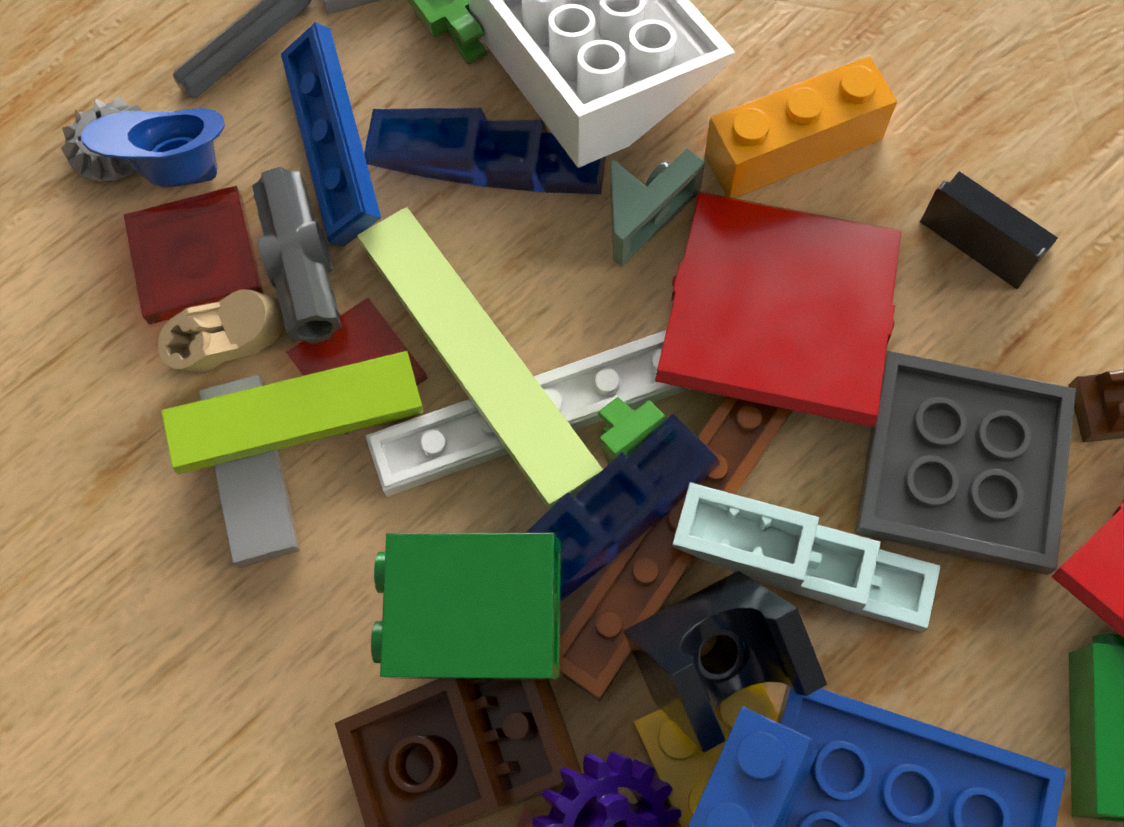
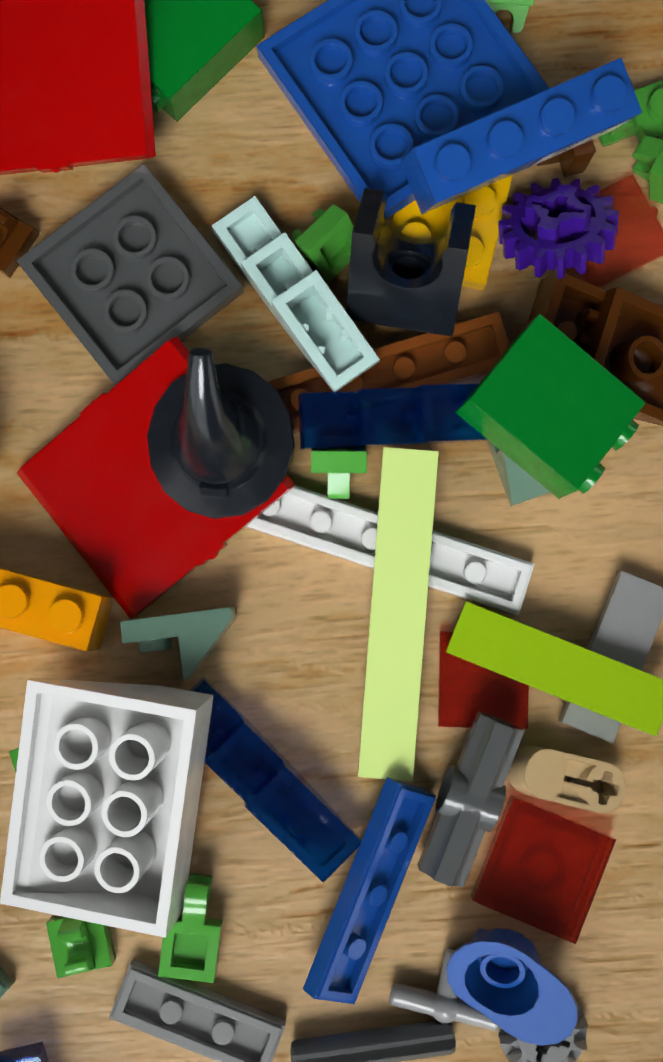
camera: 150 degrees left, 15 degrees up
none -> black piece [147,348,295,519]
none -> bright green tile [292,204,354,284]
none -> light grey piece [389,947,499,1031]

